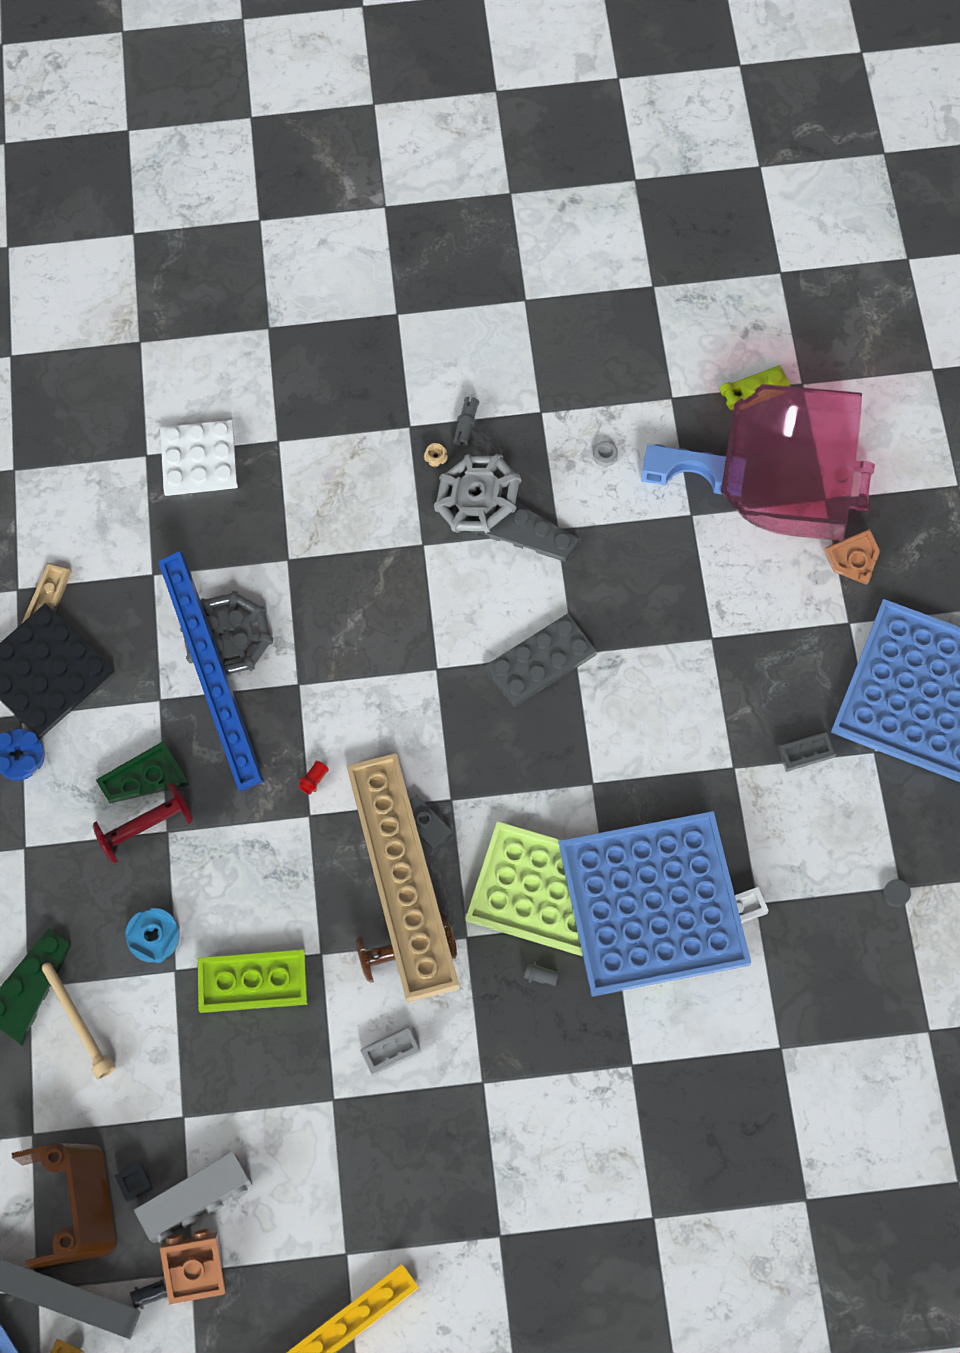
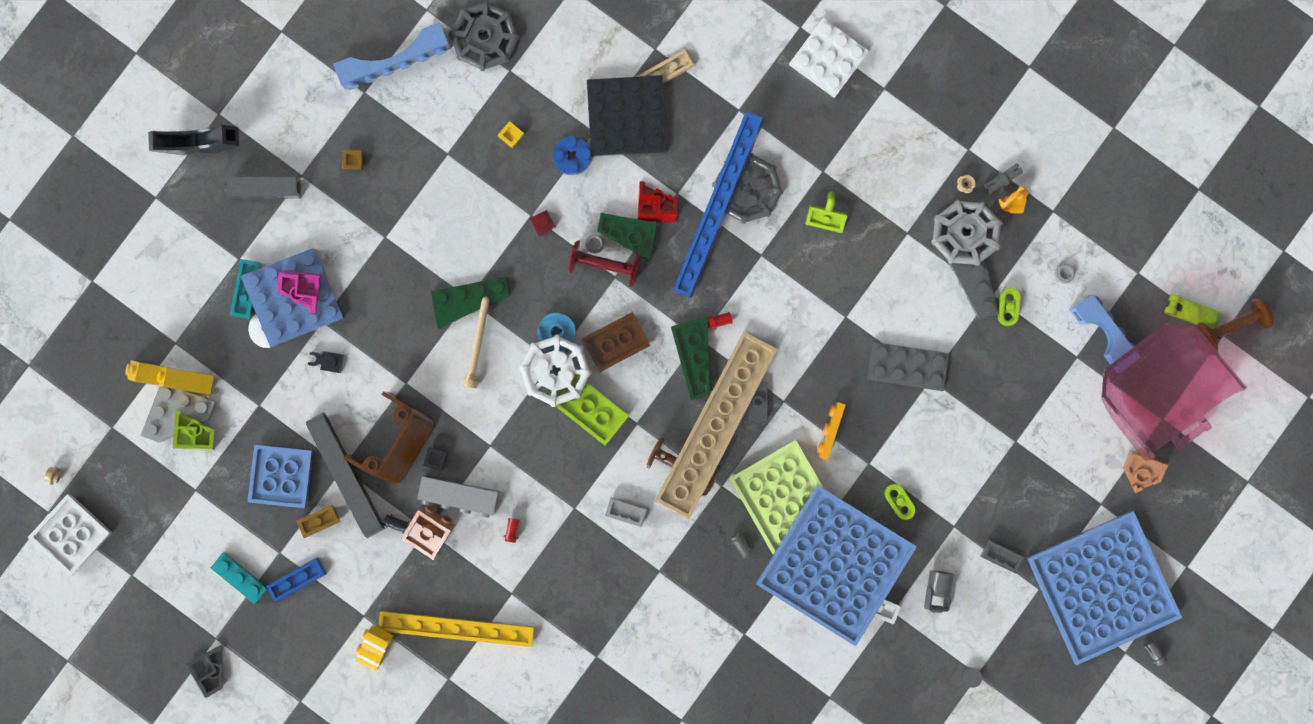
camera: 40 degrees right, 20 degrees up
none -> red pin [503,518,520,543]
none -> white plate [519,334,592,407]
none -> dark red plate [530,210,556,236]
none -> reddish brown plate [582,312,651,372]
none -> light grey plate [585,234,604,254]
none -> red slope [637,181,677,223]
none -> dark green wing [671,316,710,400]
none -> lime plate [805,191,847,233]
none -> light orange plate [817,402,845,460]
none -> lime plate [884,484,915,520]
none -> dark grey piece [924,570,955,613]
none -> lime plate [998,288,1021,326]
none -> light orange piece [999,186,1029,214]
none -> reddish brown hose [1196,297,1274,354]

